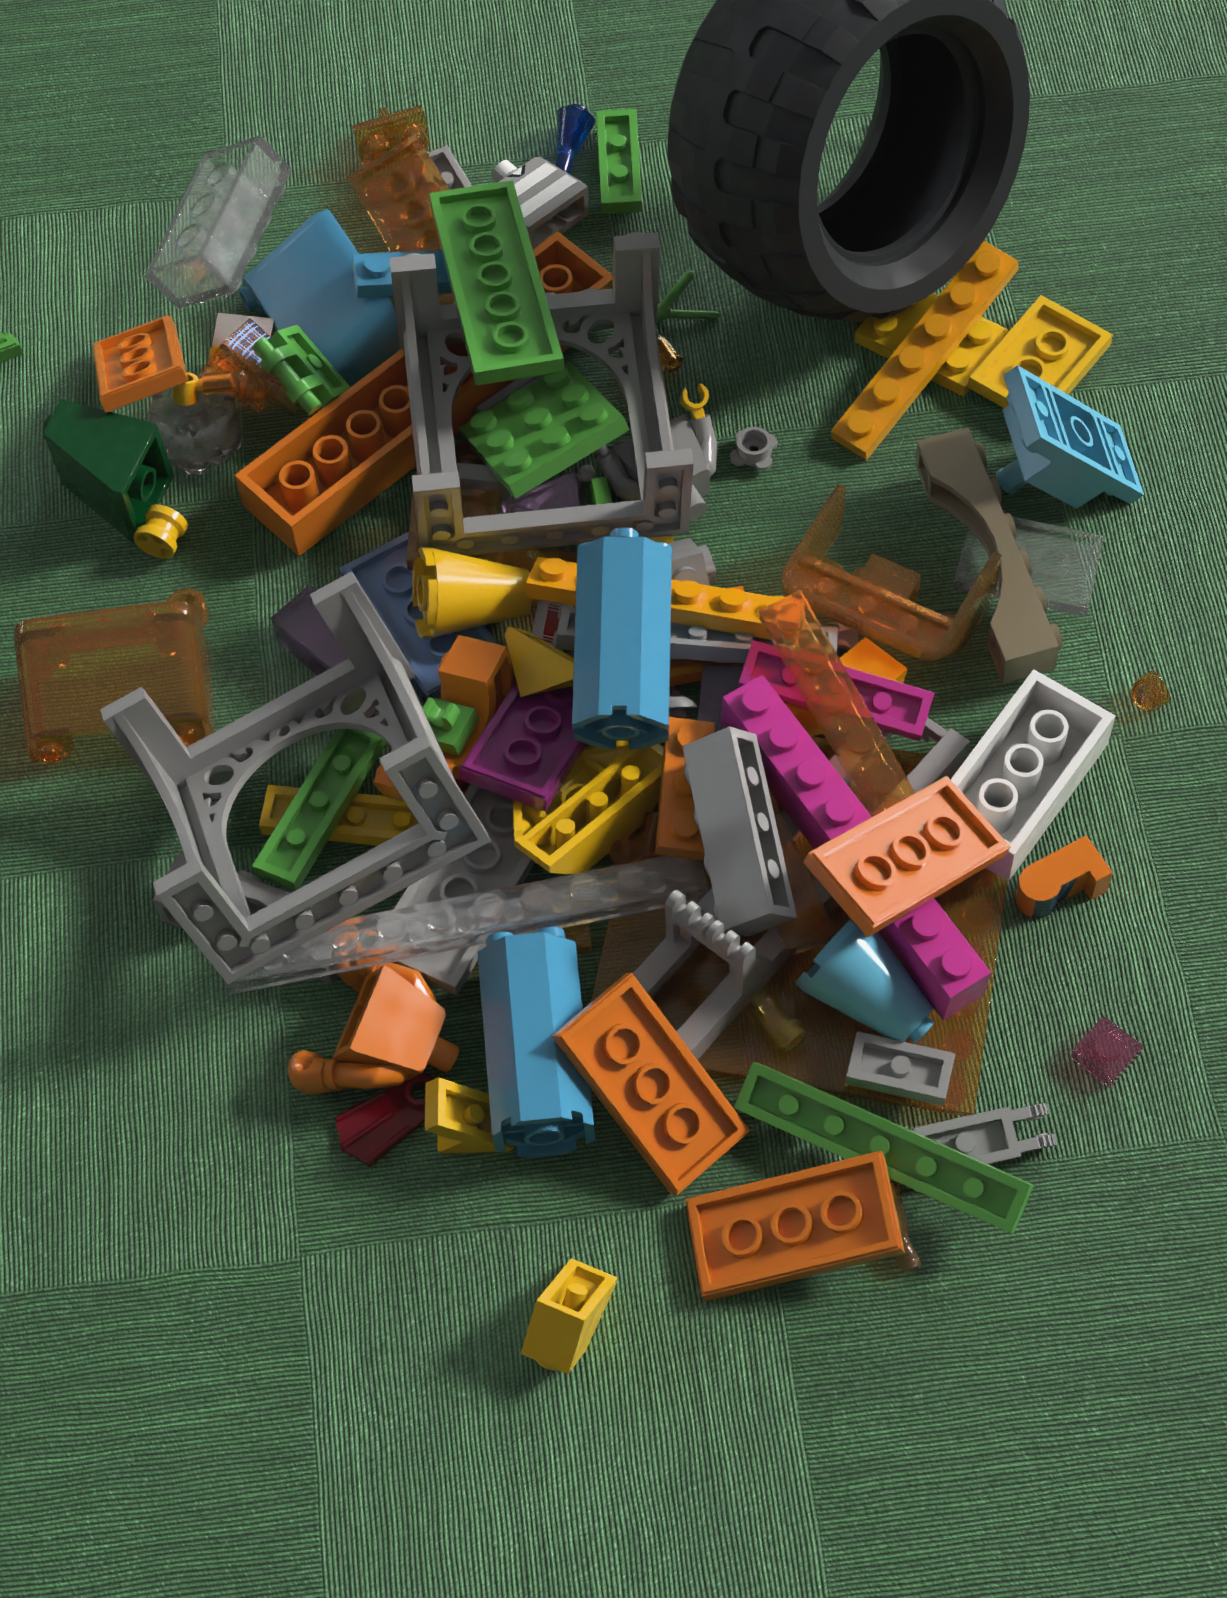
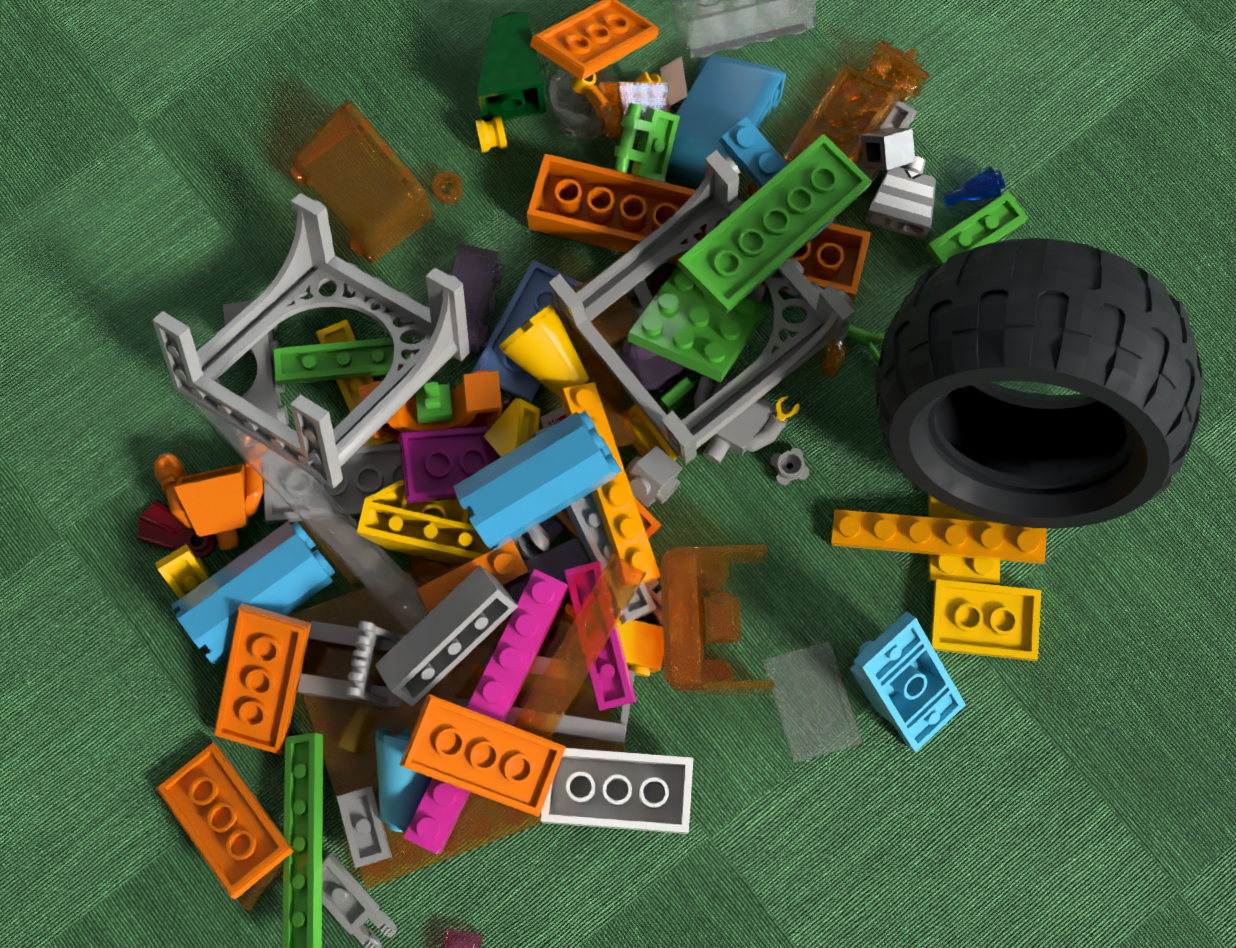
camera: 55 degrees right, 15 degrees up
yellow slope [521,1258,618,1374] -> none
dark tan arch [916,427,1063,684] -> none
orange leg [1015,835,1113,918] -> none
clear orange hinge [1131,670,1171,711] -> none
none -> flat silver brick [860,127,915,170]

